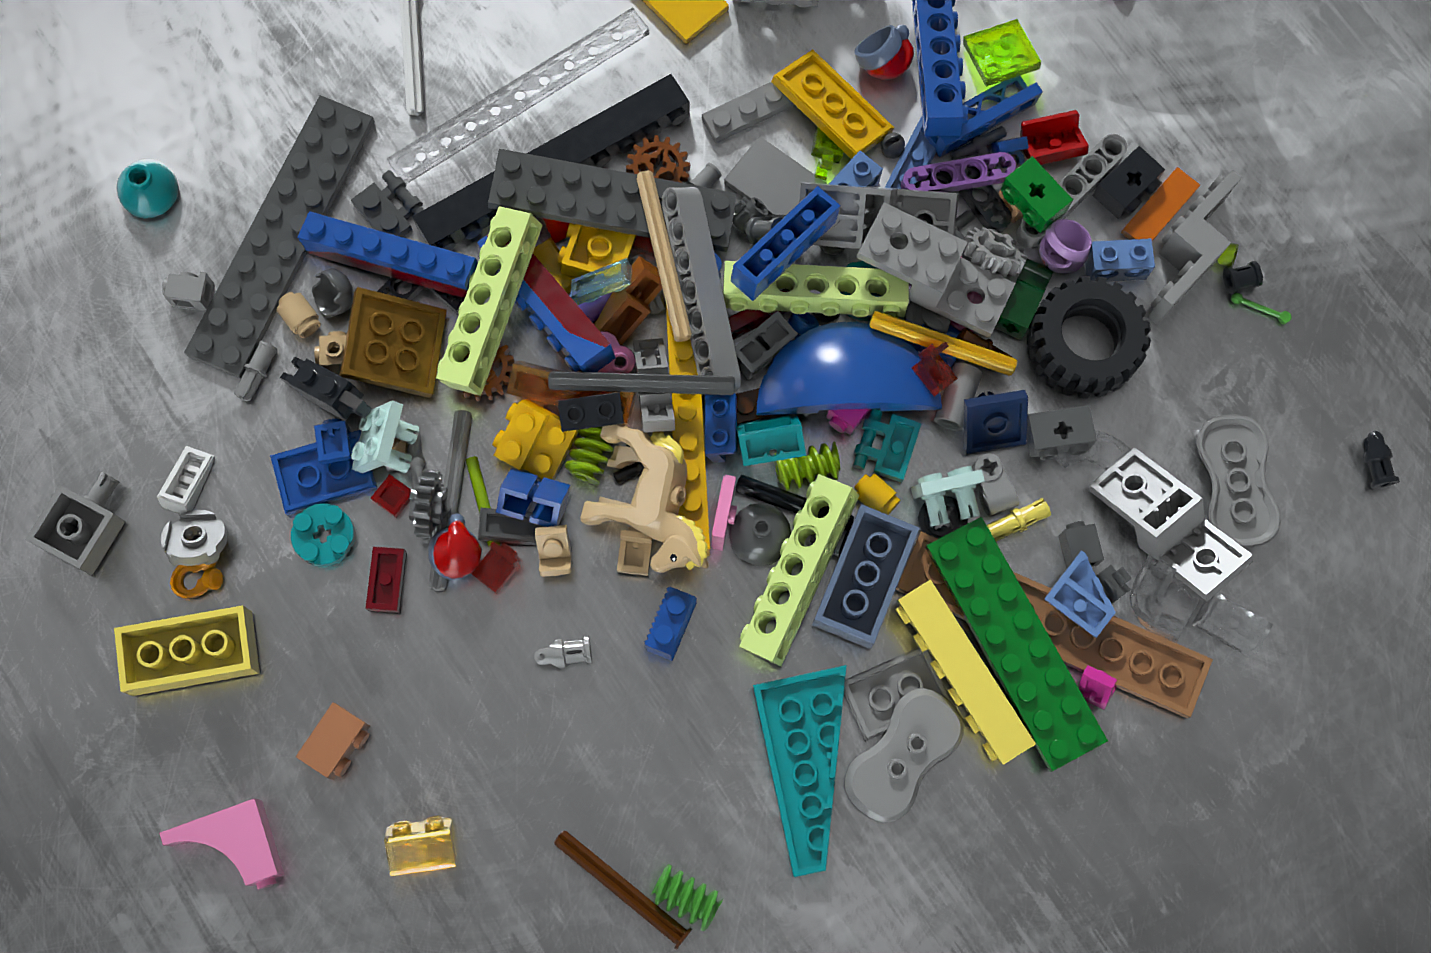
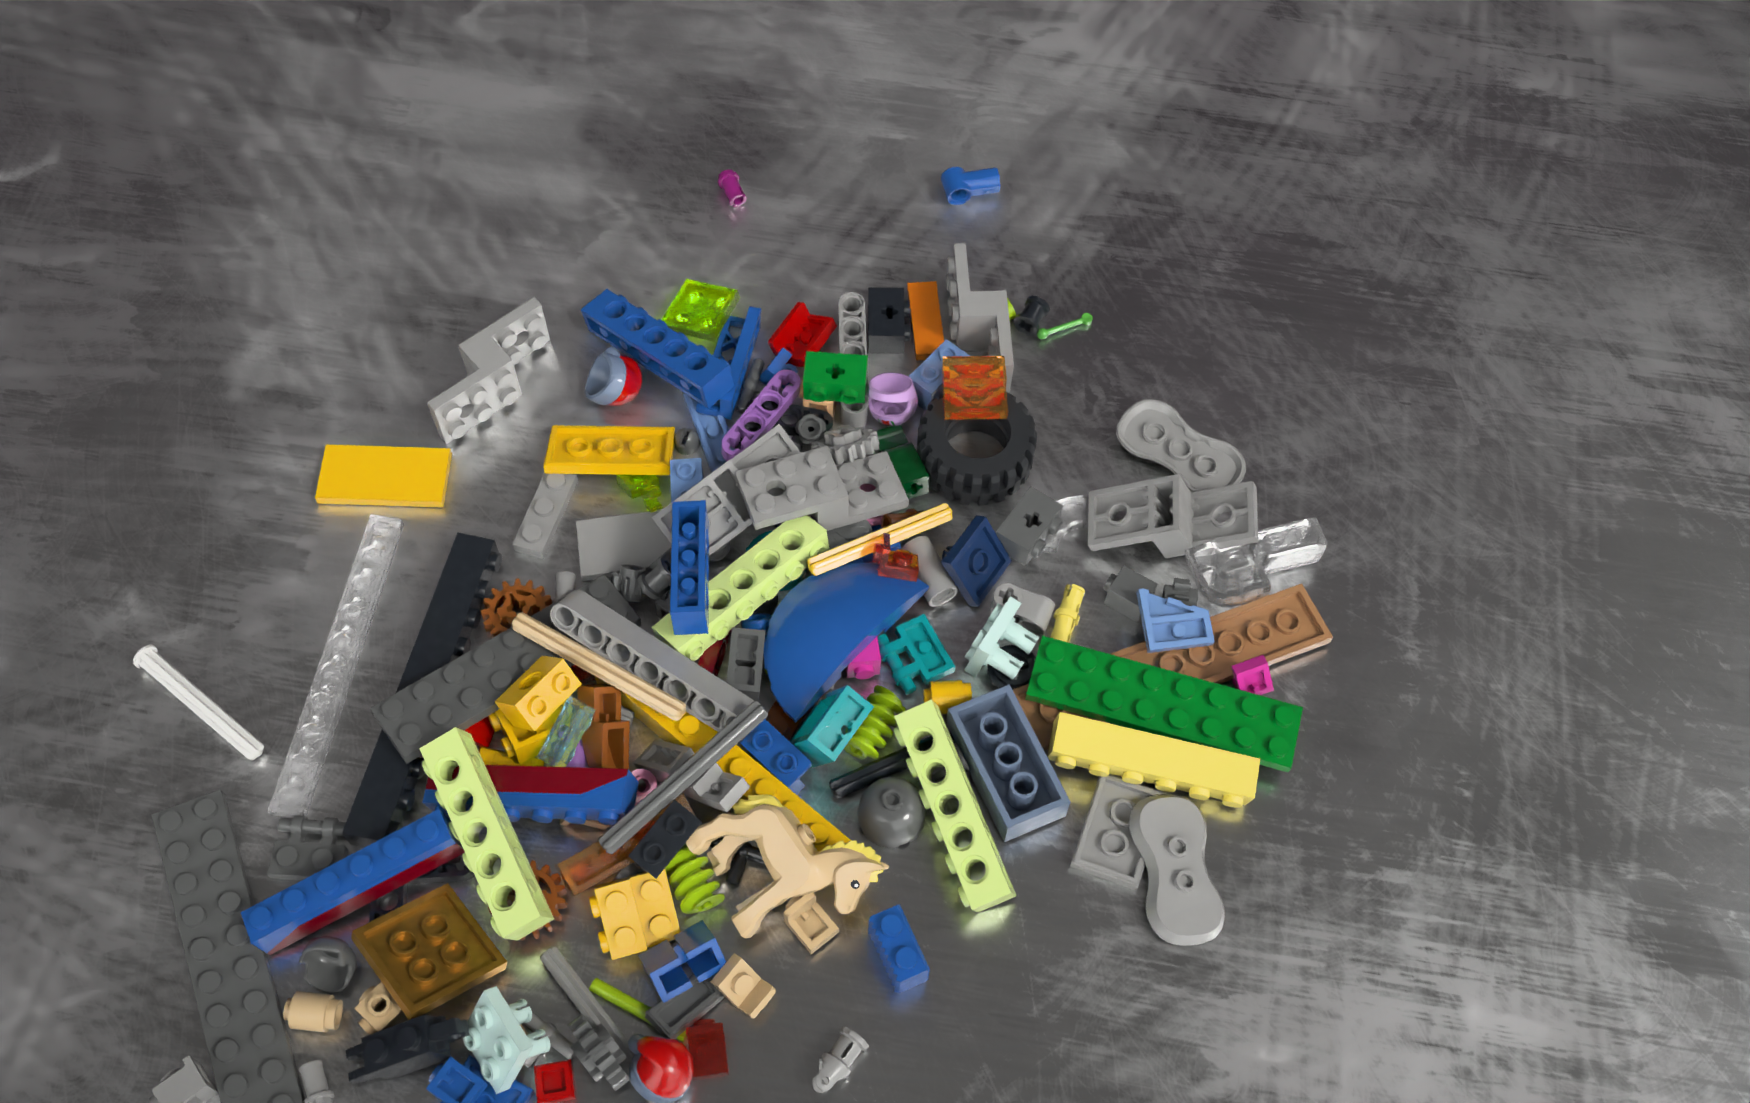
camera: 45 degrees left, 15 degrees down
teal piece [116,159,179,218] -> none
bright pink plate [711,475,737,551] -> none
teal wing [753,665,847,877] -> none
black piece [1363,431,1400,489] -> none
none -> yellow brick [495,656,582,731]
none -> dark grey plate [795,414,826,444]
none -> blue piece [941,167,1001,205]
none -> clear orange slope [942,356,1008,420]

